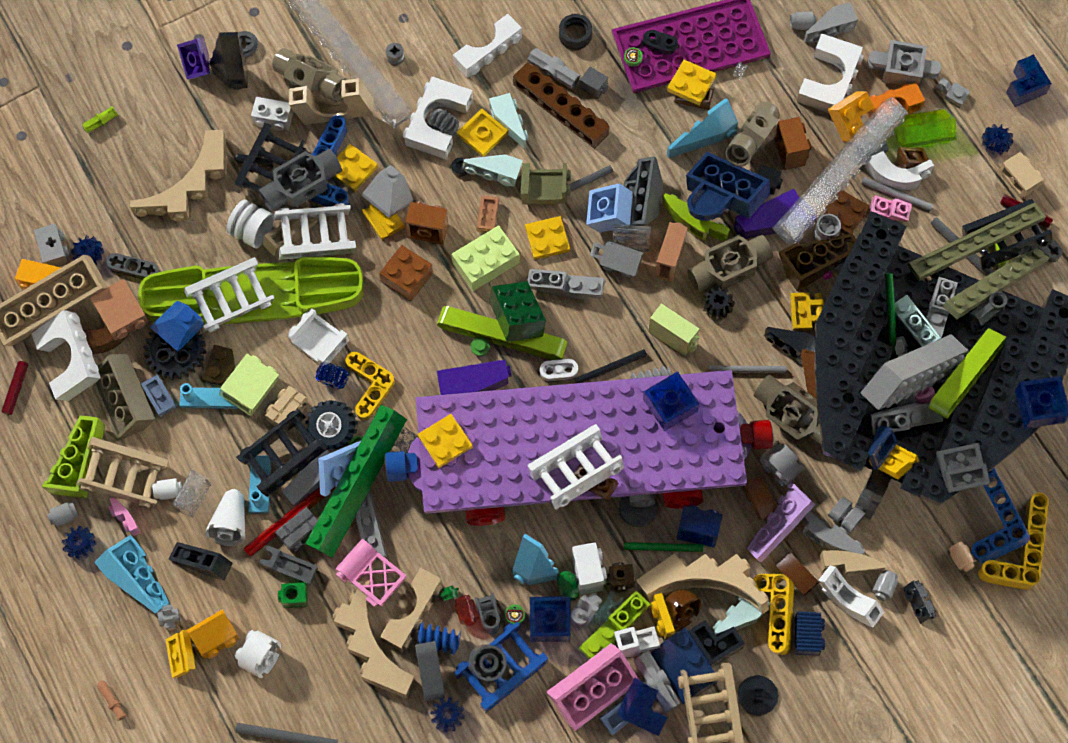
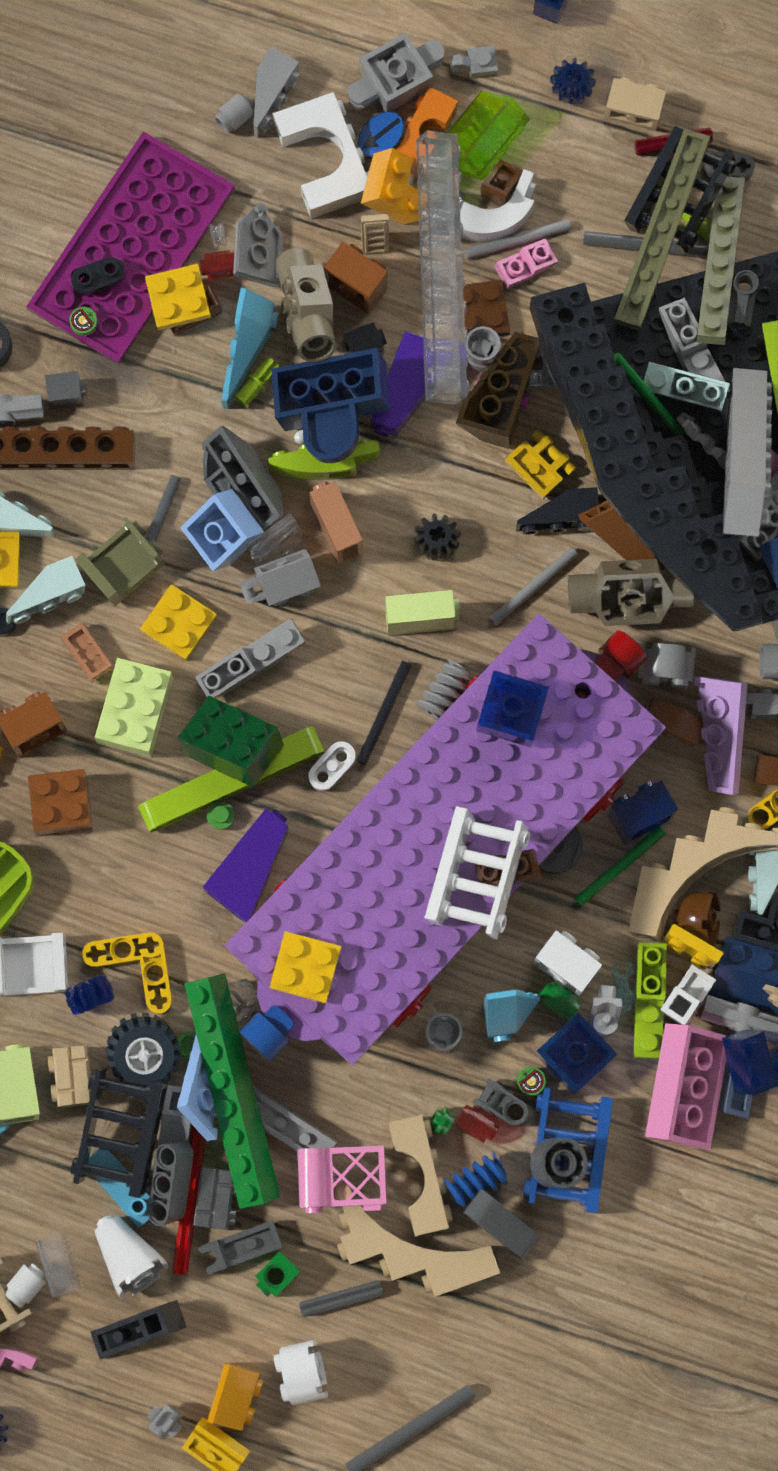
camera: 45 degrees left, 10 degrees up
medium azure wedge [94,535,169,613] -> none
clear blue gear [430,697,465,733] -> none
dark brown brick [606,562,635,593] -> none
dark tan brick [687,235,773,292] -> none
none -> dark grey beam [147,1140,193,1226]
none -> clear red brick [199,250,235,281]
none -> light grey tile [233,202,283,287]
none -> lime axle [234,358,280,408]
none -> dark grey axle [299,1280,384,1317]
none -> blue piece [358,111,406,159]
none -> tan slope [361,214,389,255]
none -> light grey wheel [424,1013,463,1053]

